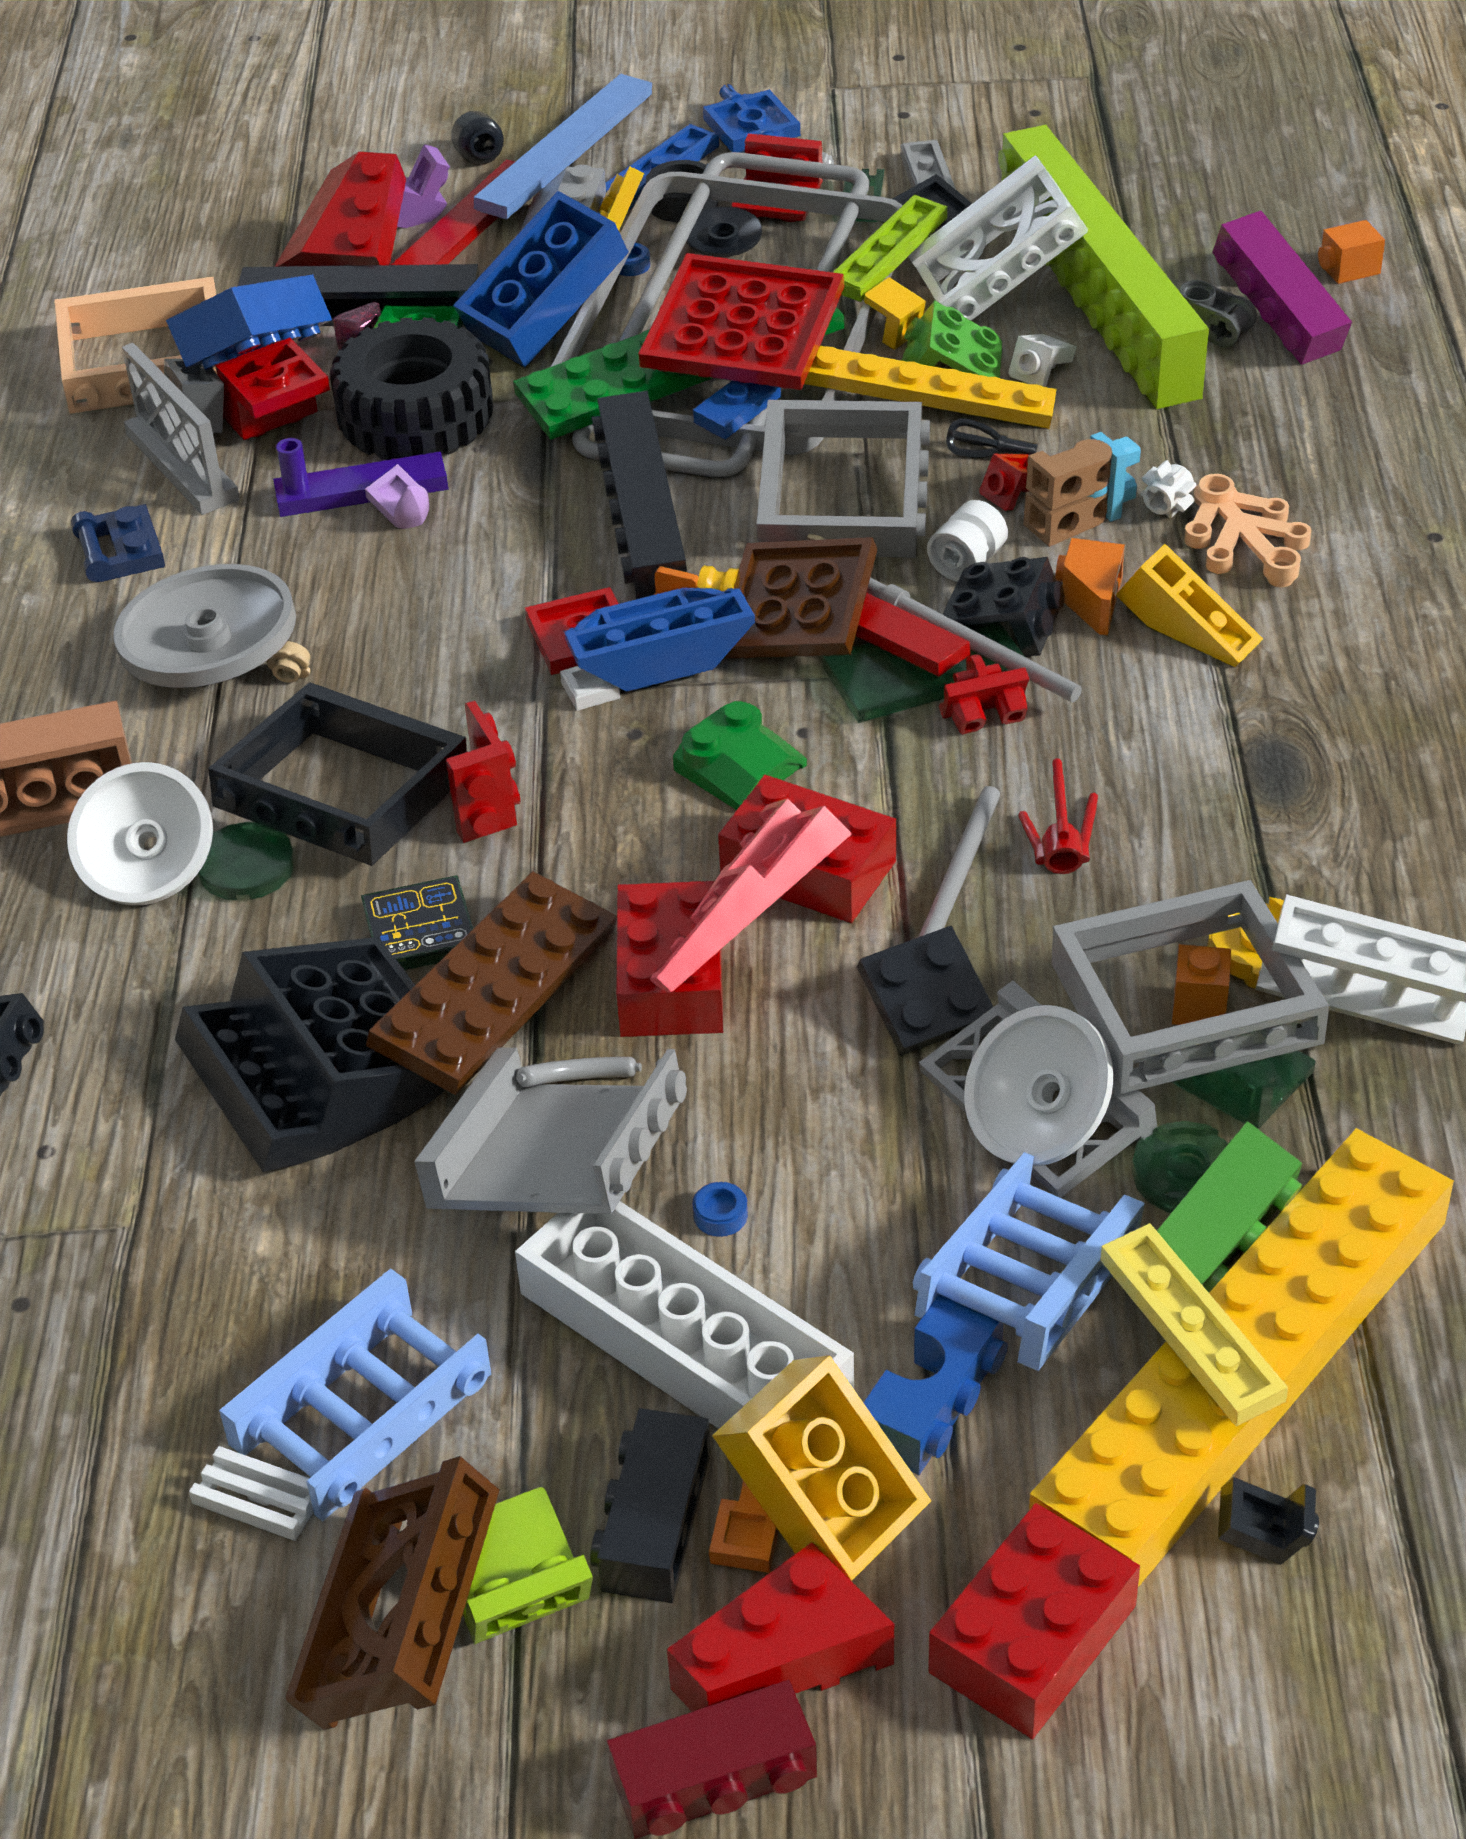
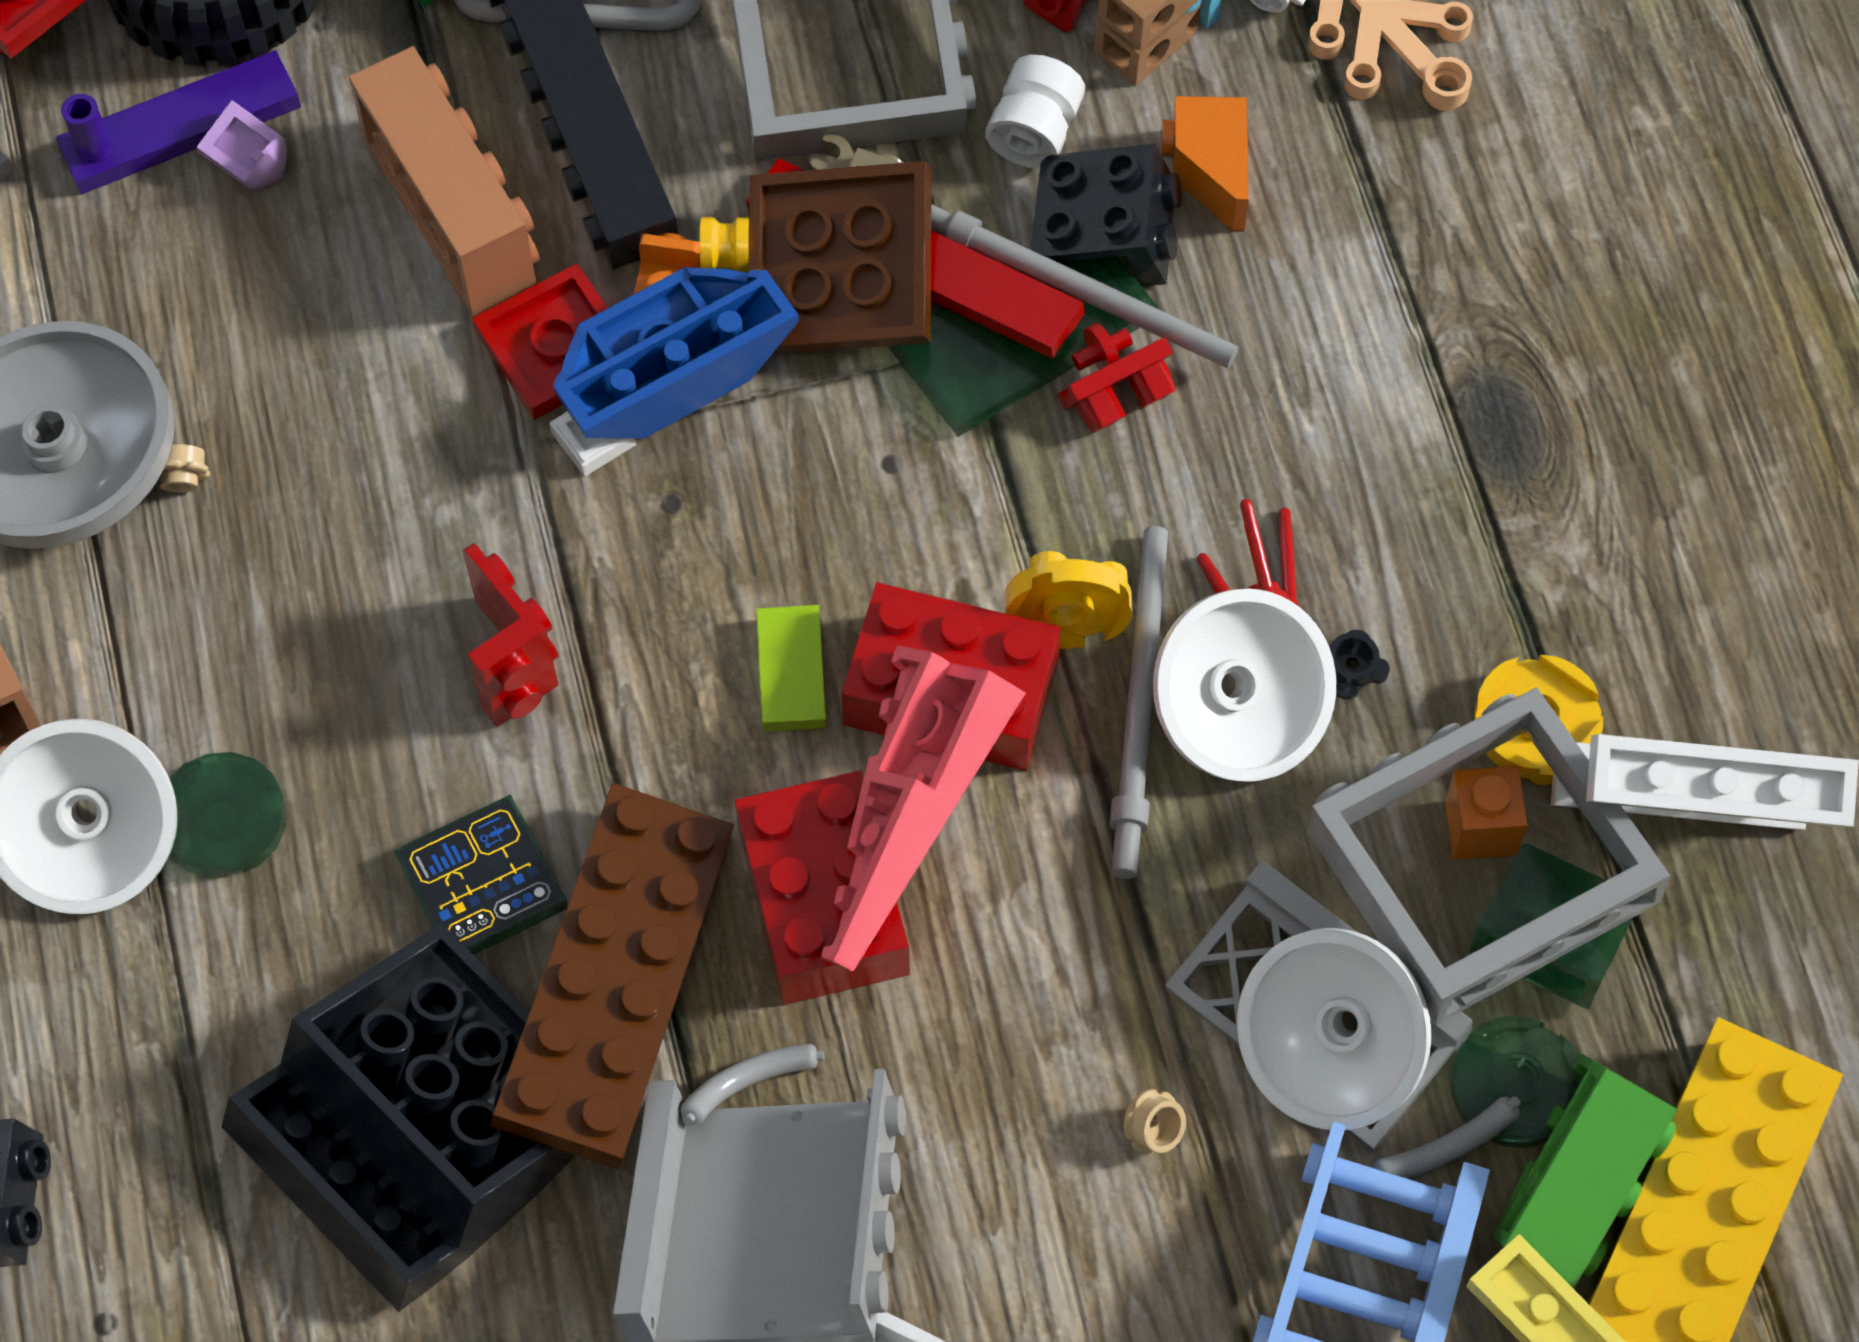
camera: 15 degrees left, 20 degrees up
black window [208,682,467,866] -> none
green slope [673,701,807,810] -> none
blue tile [692,1182,748,1237] -> none
black plate [857,925,993,1056] -> none
yellow slope [1116,544,1263,667] -> none
none -> nougat brick [348,46,540,318]
none -> lime tile [756,605,826,732]
none -> yellow plate [1005,551,1132,649]
none -> tan plate [1123,1089,1186,1154]
none -> white dish [1153,589,1336,782]
none -> black plate [1329,630,1390,700]
none -> light grey piece [1372,1096,1520,1179]

